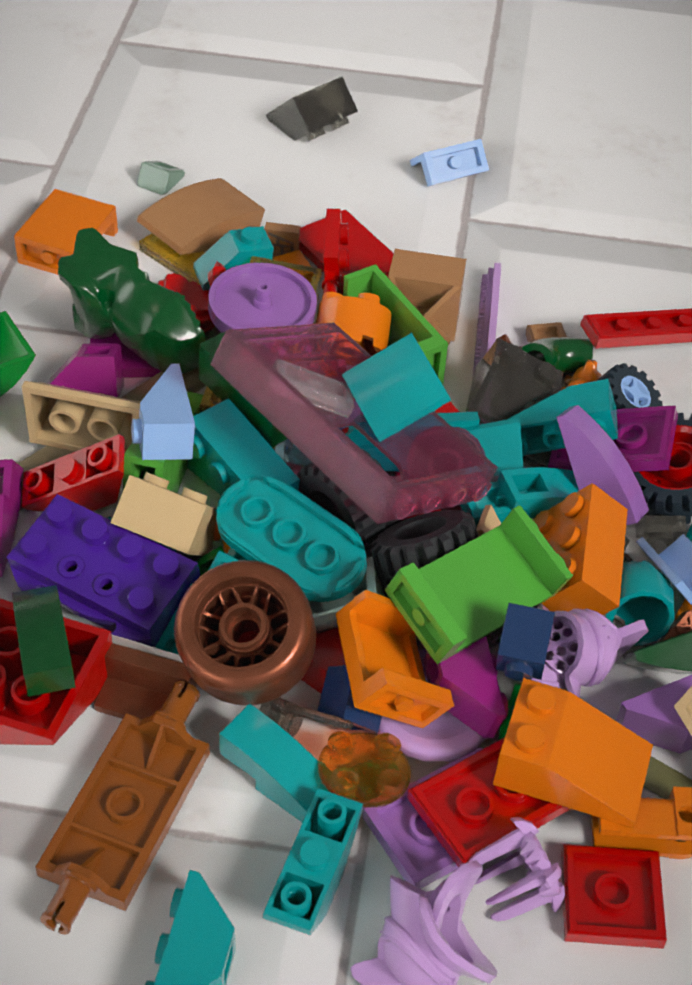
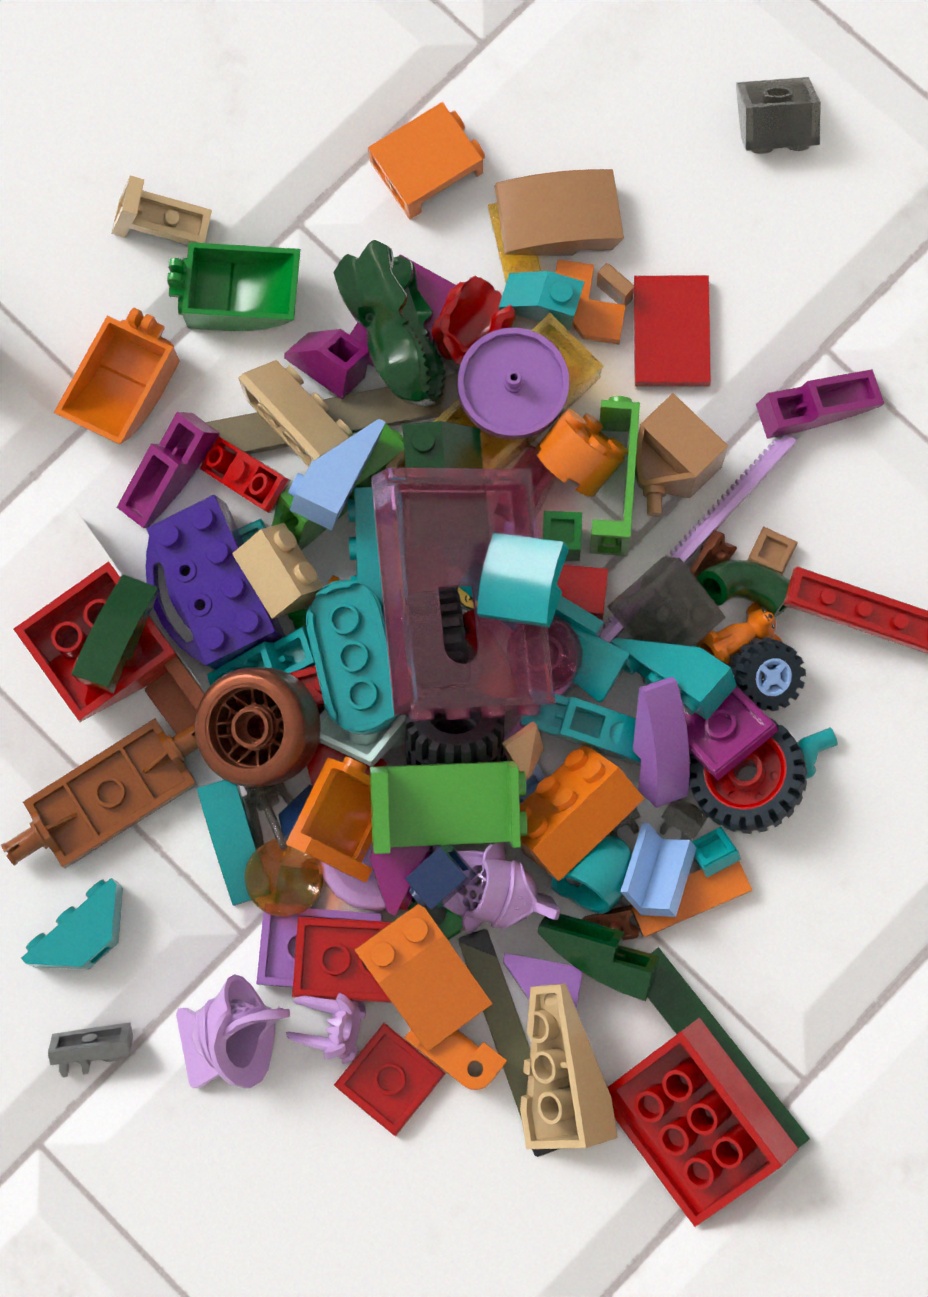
camera: 45 degrees right, 30 degrees up
sand green slope [137,161,185,195] -> none
teal slope [263,788,363,936] -> none
clear tile [271,359,354,418] -> none
red plate [322,208,350,295] -> none
light blue panel [410,139,489,187] -> none
none -> magenta slope [756,369,884,439]

